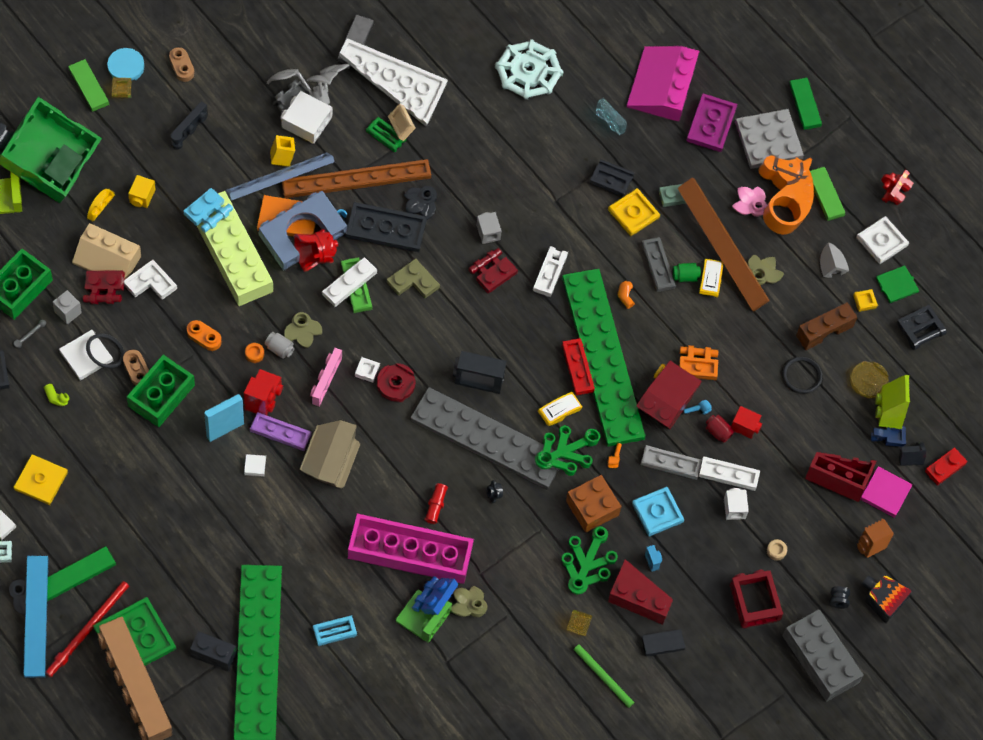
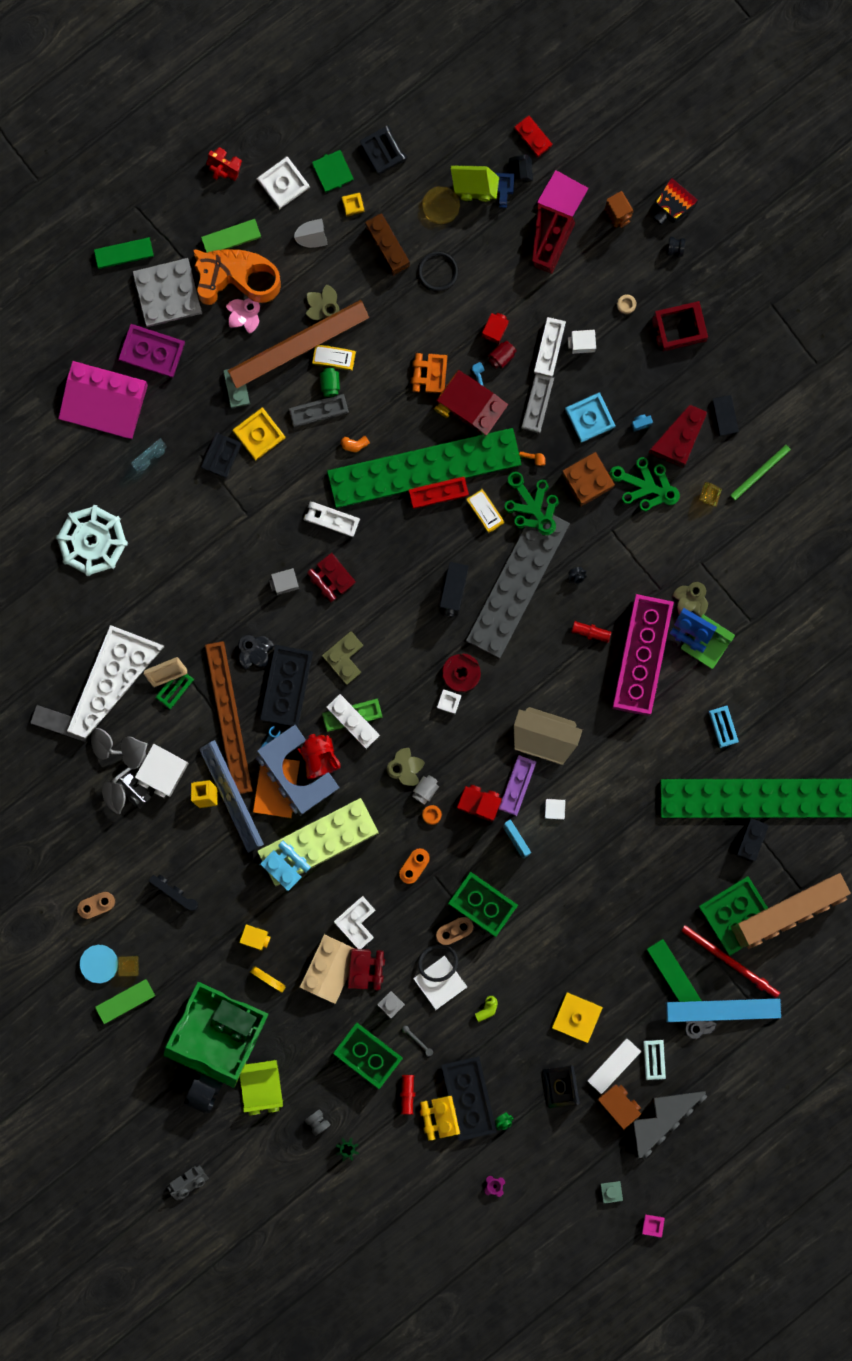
camera: 85 degrees left, 20 degrees up
bright pink plate [310,348,342,407] -> none
dark grey brick [783,609,864,702] -> none

